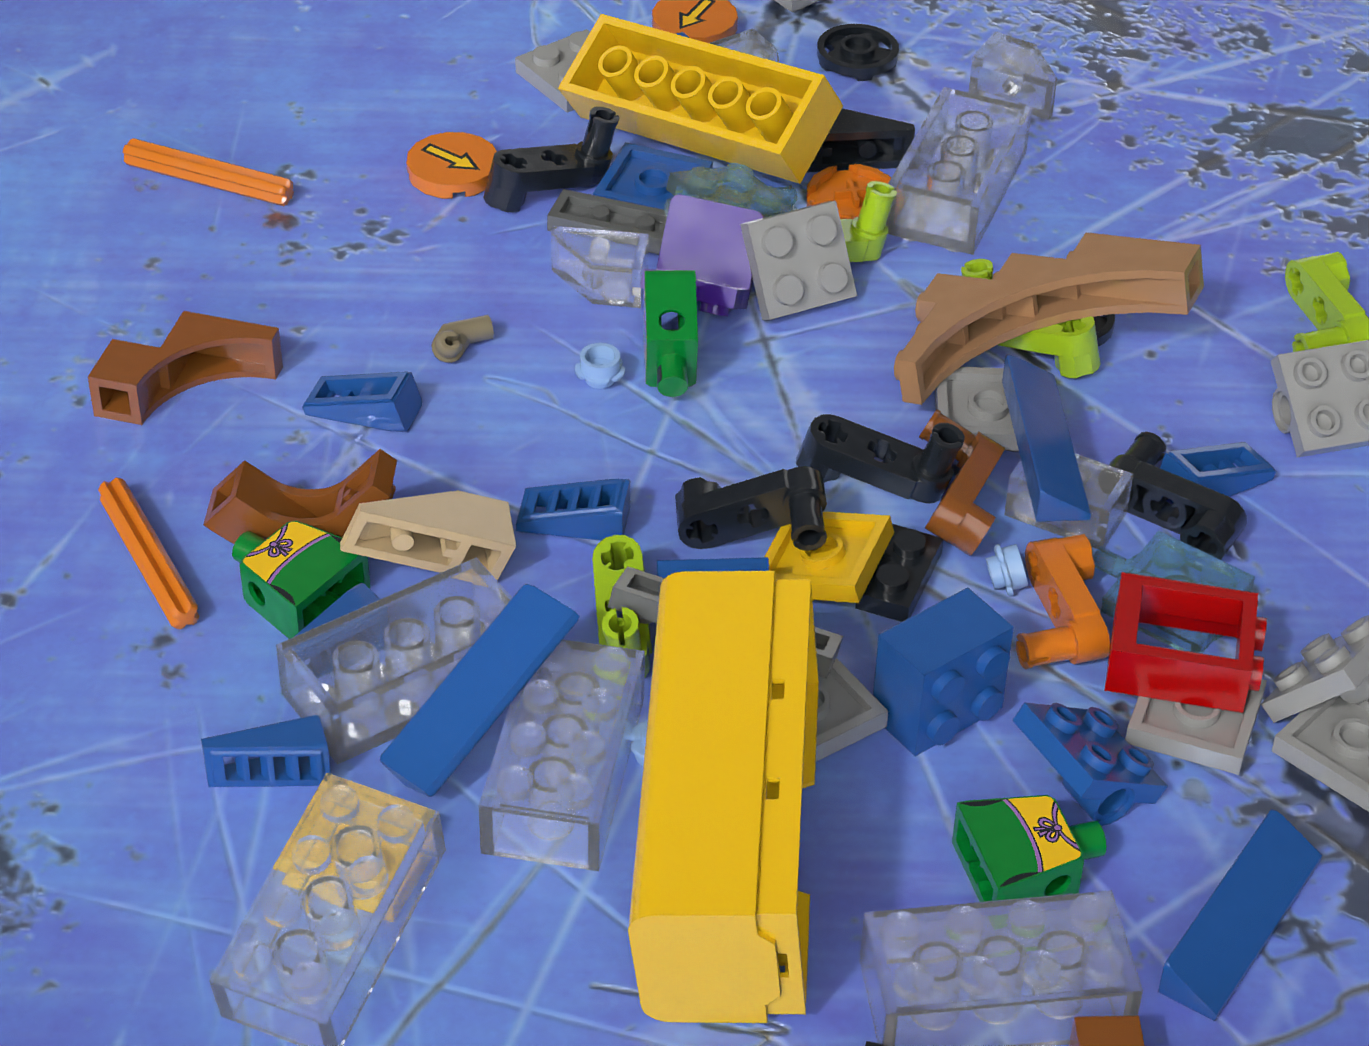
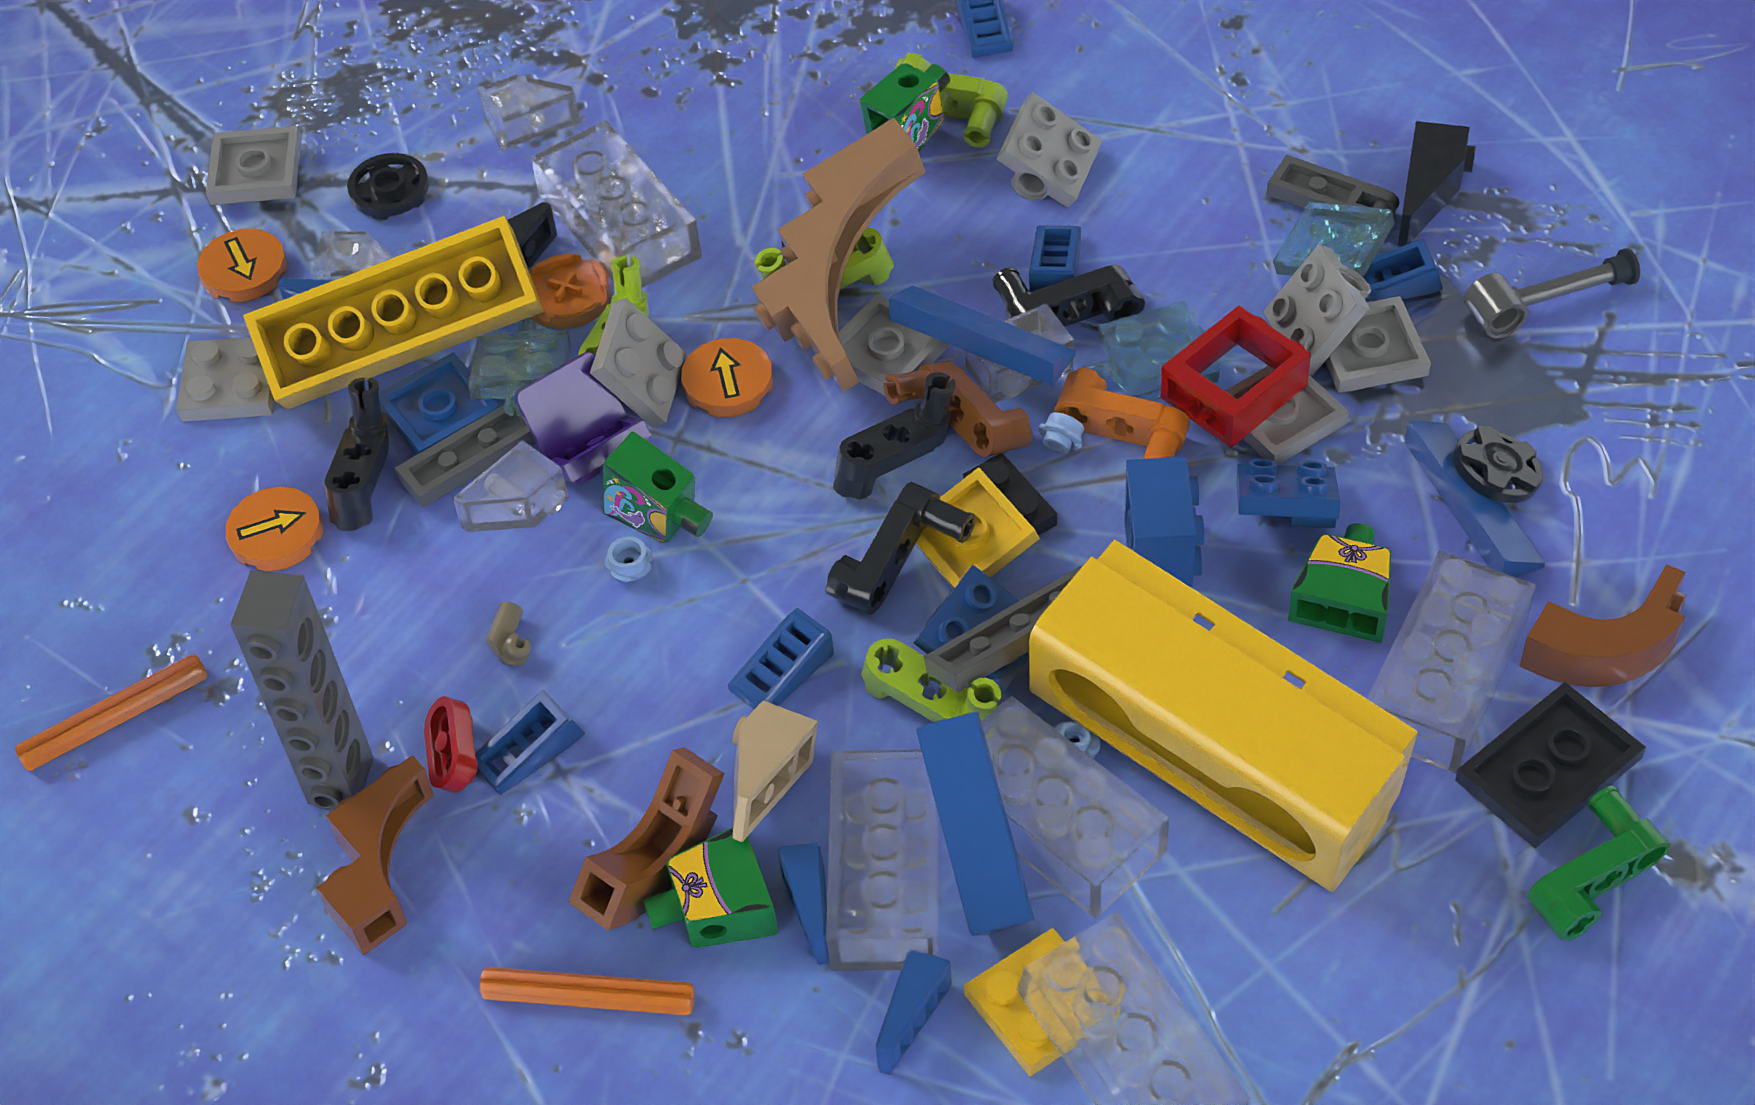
camera: 50 degrees left, 10 degrees up
none -> dark grey brick [230,571,374,810]
none -> red plate [424,696,478,793]
none -> orange tile [681,338,773,417]
none -> green torso [859,63,950,152]
none -> black wheel [1453,426,1543,503]

